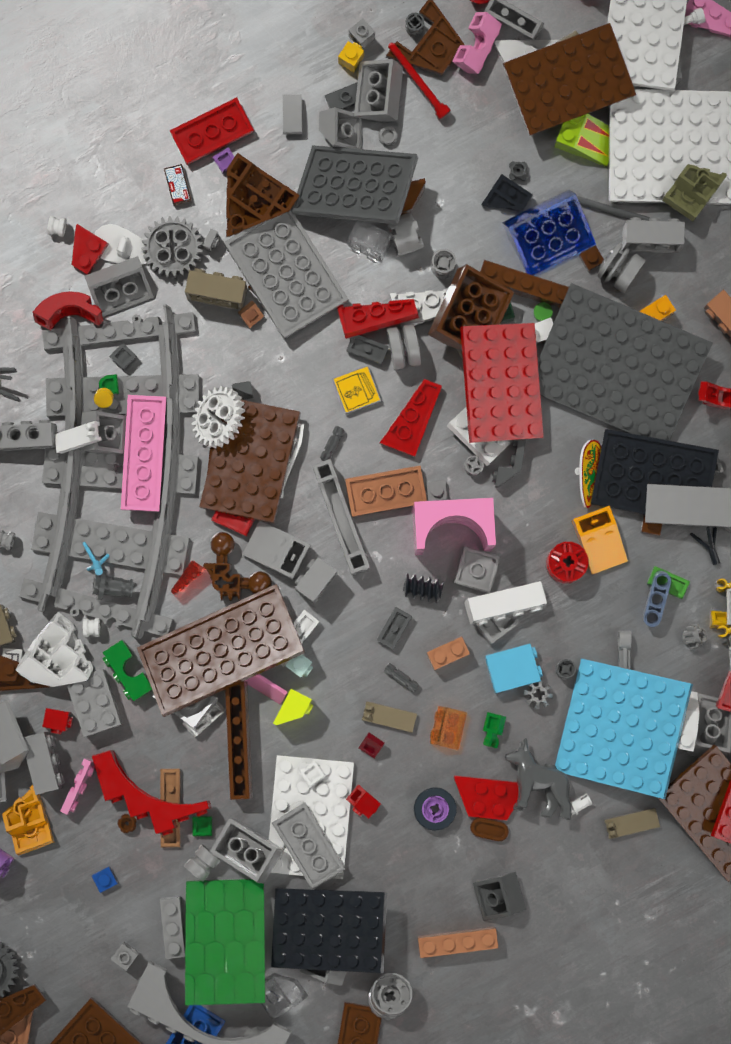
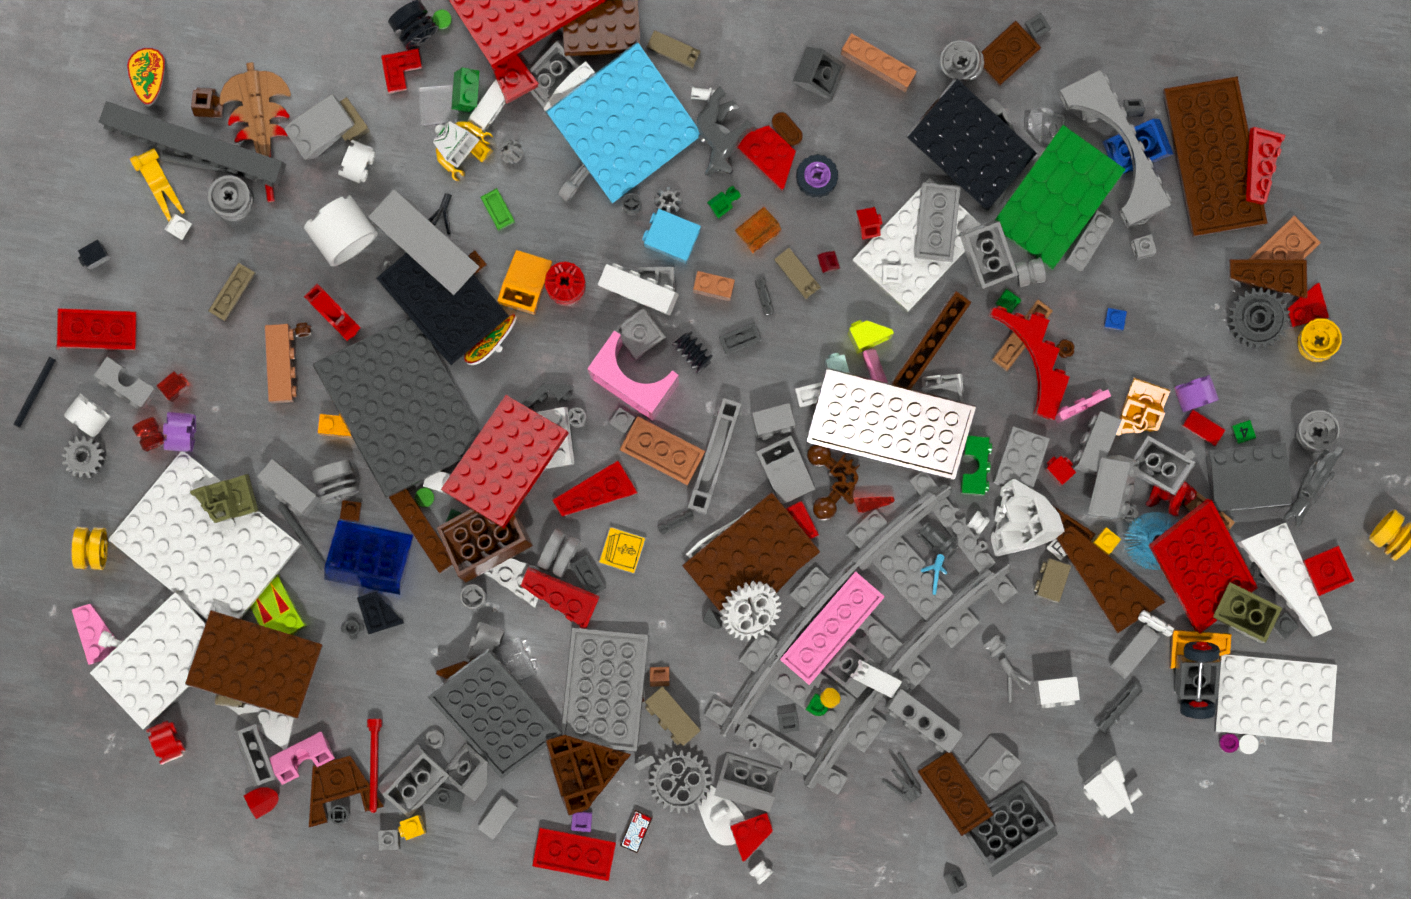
camera: 140 degrees left, 0 degrees up
red arch [33,291,104,331] -> none
sand blue beam [643,571,671,627] -> none

